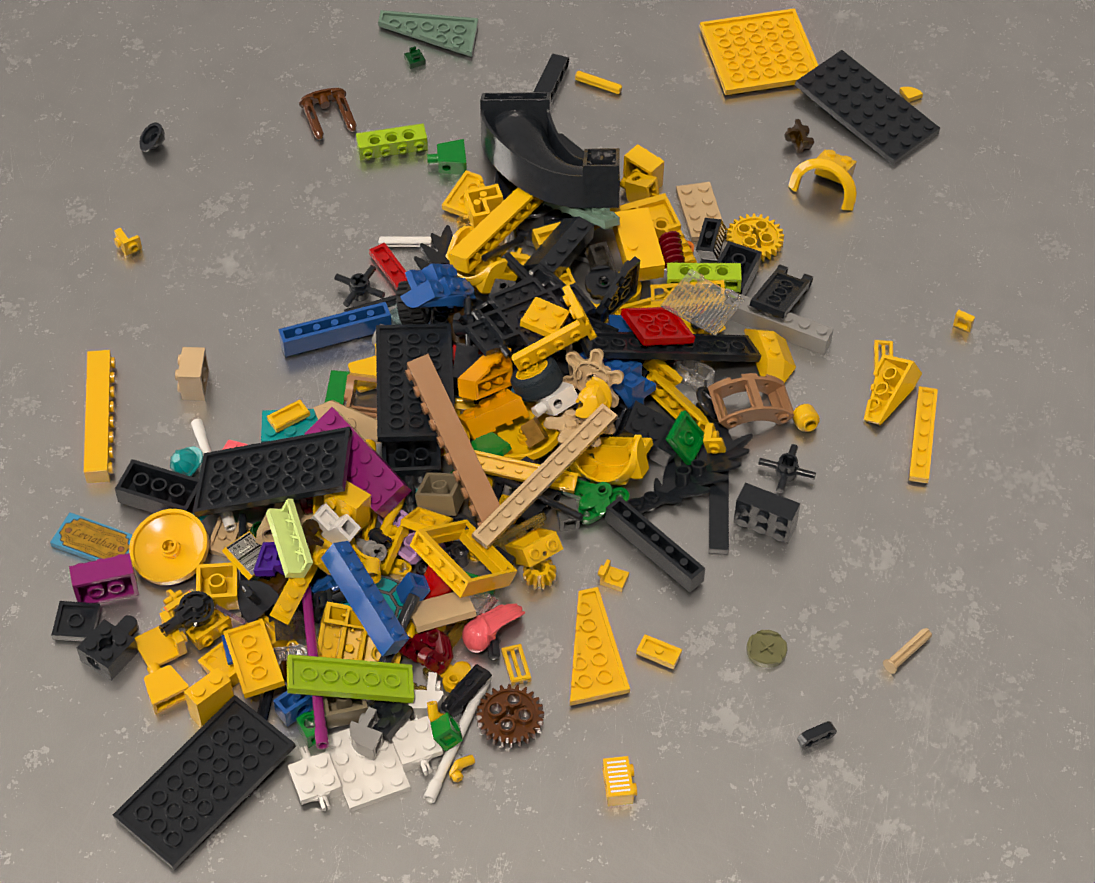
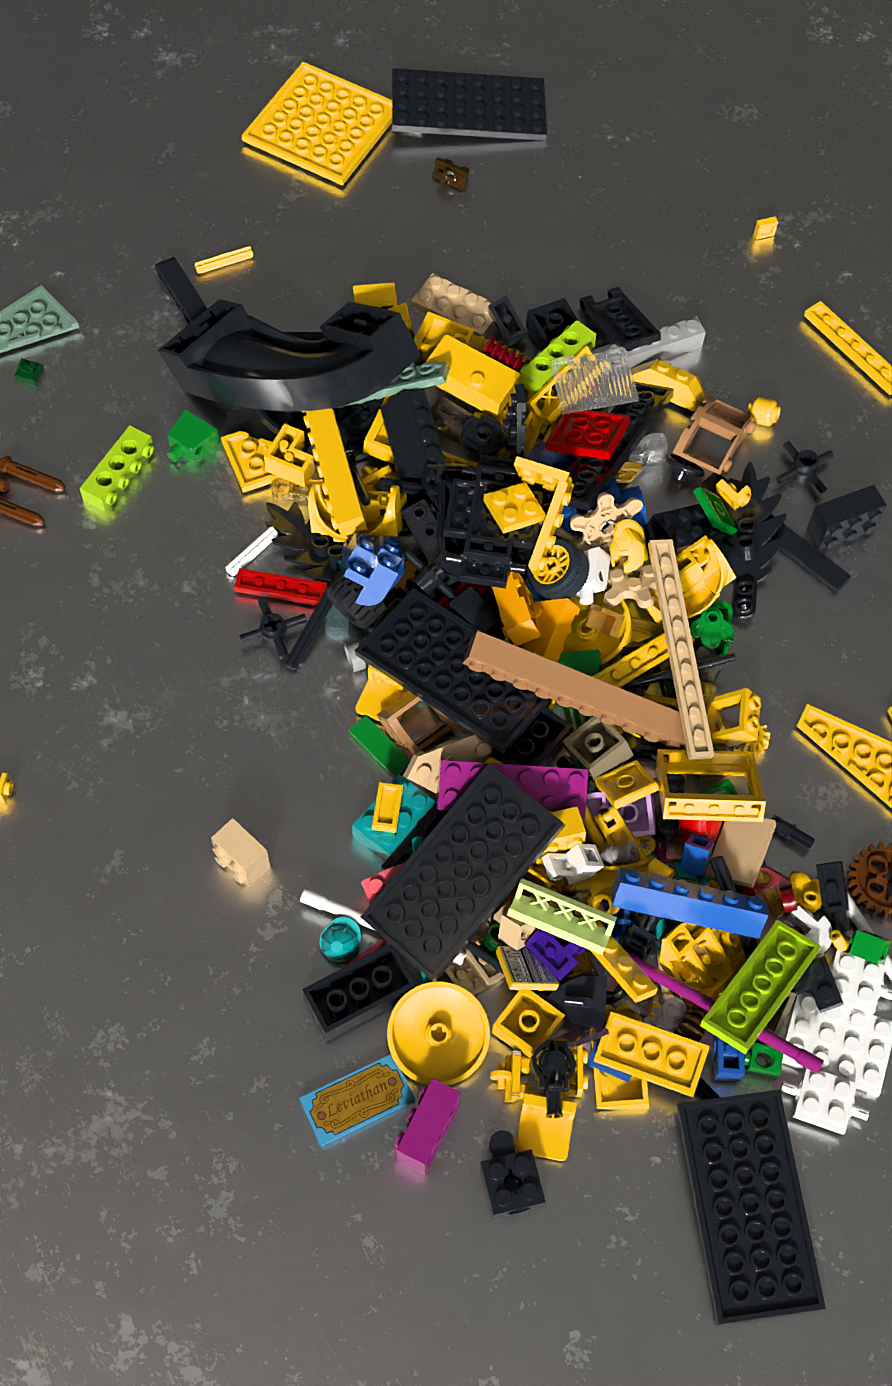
camera: 50 degrees left, 10 degrees up
black plate [51,601,101,642] -> none
yellow brick [84,350,116,483] -> none
yellow torso [144,662,189,715] -> none
yellow brick [184,667,234,728] -> none
blue brick [278,302,392,357] -> none
light grey brick [350,707,384,760] -> none
black pin [368,528,392,549] -> none
coral hair [462,603,525,653] -> none
yellow tile [501,644,532,686] -> none
yellow bracket [598,559,629,592] -> none
black brick [605,497,705,592] -> none
yellow brick [646,371,709,432] -> none
yellow gear [726,213,784,261] -> none
yellow piece [788,150,857,211] -> none
yellow wedge [864,354,922,425] -> none
yellow tile [874,340,893,370] -> none
yellow tile [899,87,923,102] -> none

